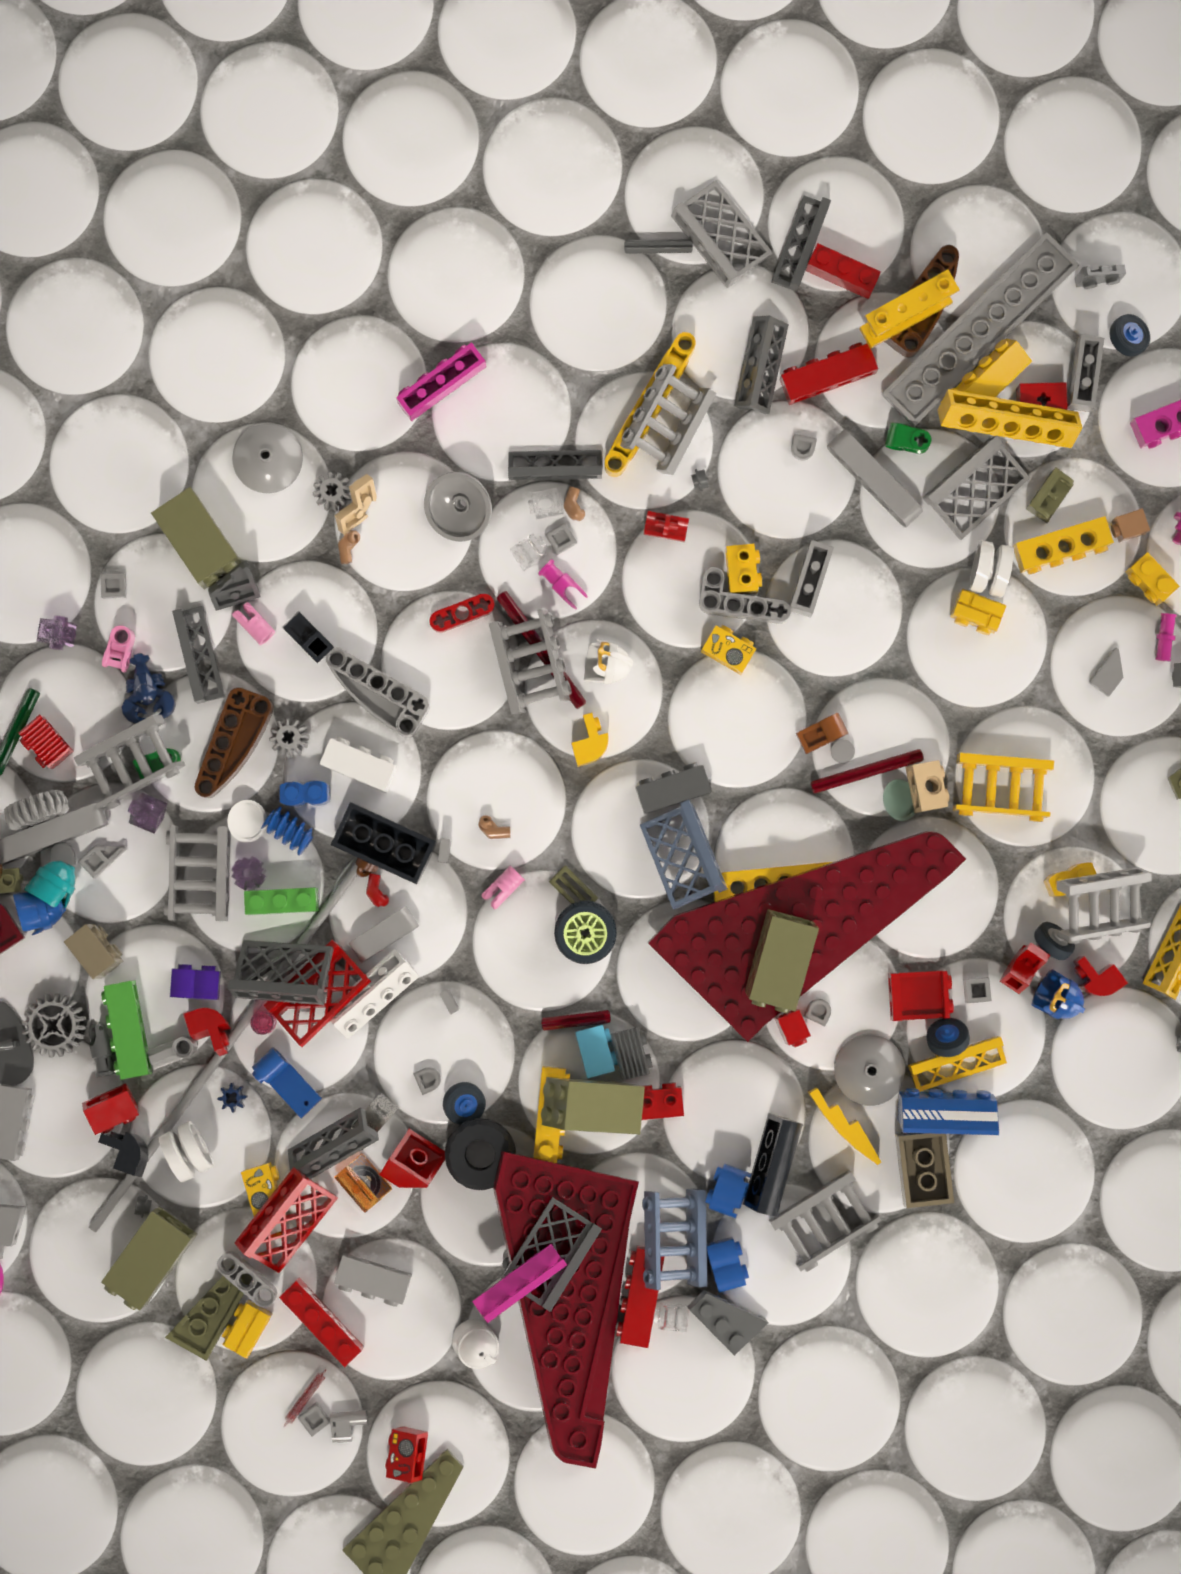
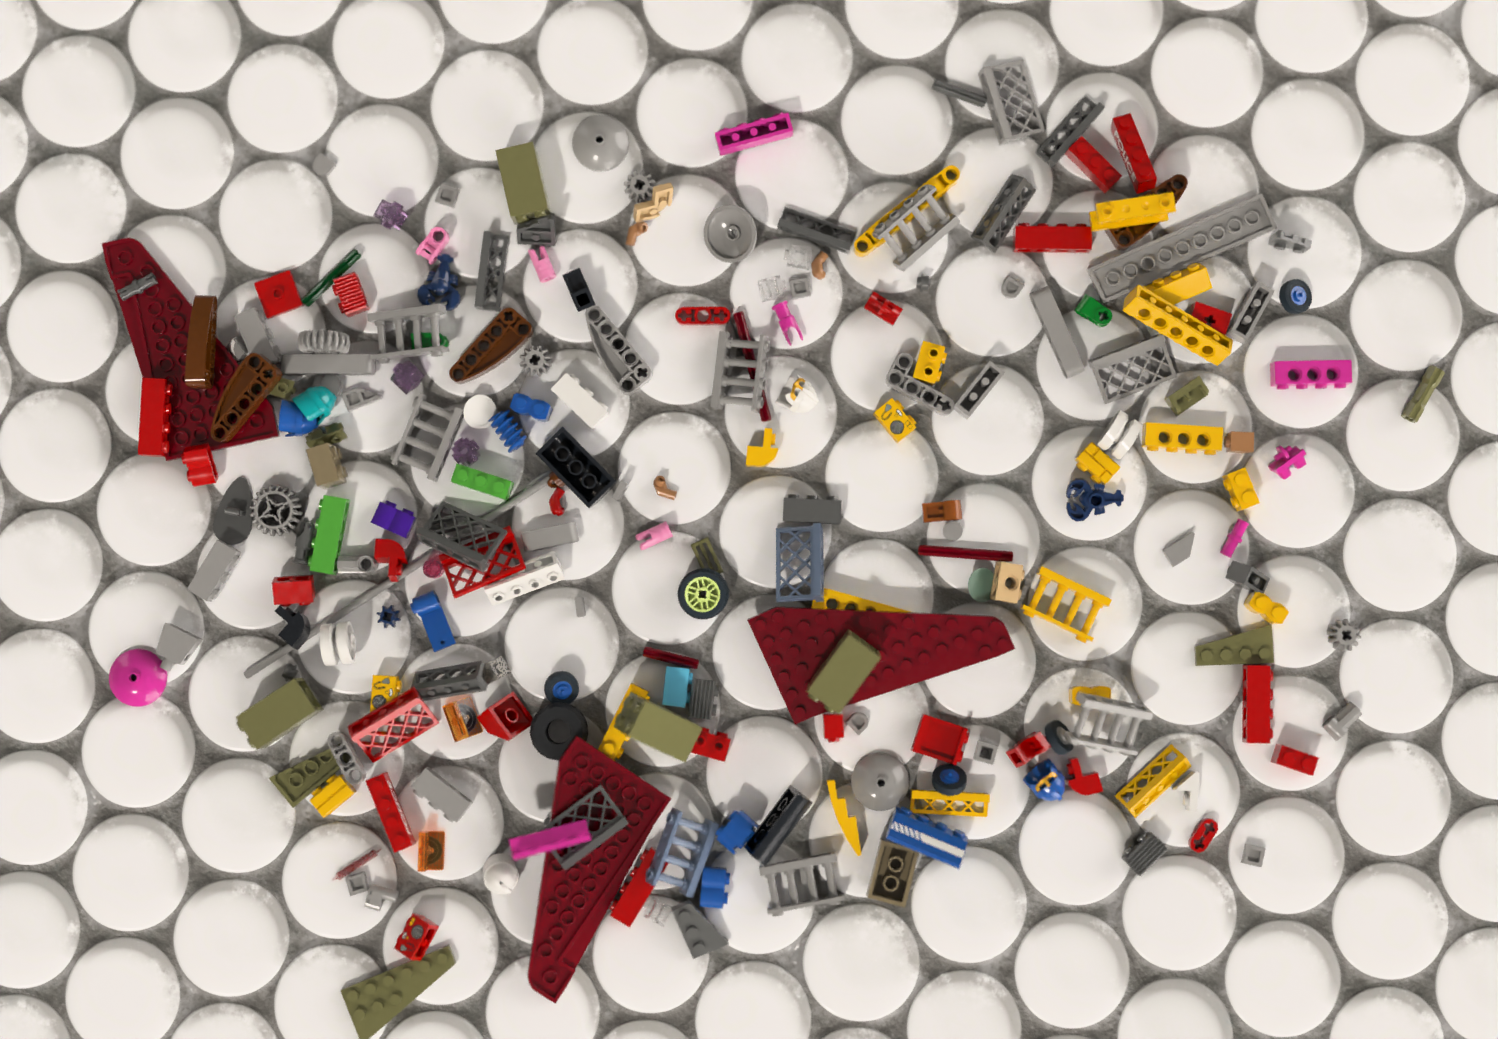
camera: 30 degrees right, 0 degrees up
light grey tile [413,1067,441,1095] -> none
none -> olive hinge [306,422,348,448]
none -> clear orange panel [418,831,445,872]
none -> dark blue animal [1066,478,1124,522]
none -> red brick [1110,113,1157,194]

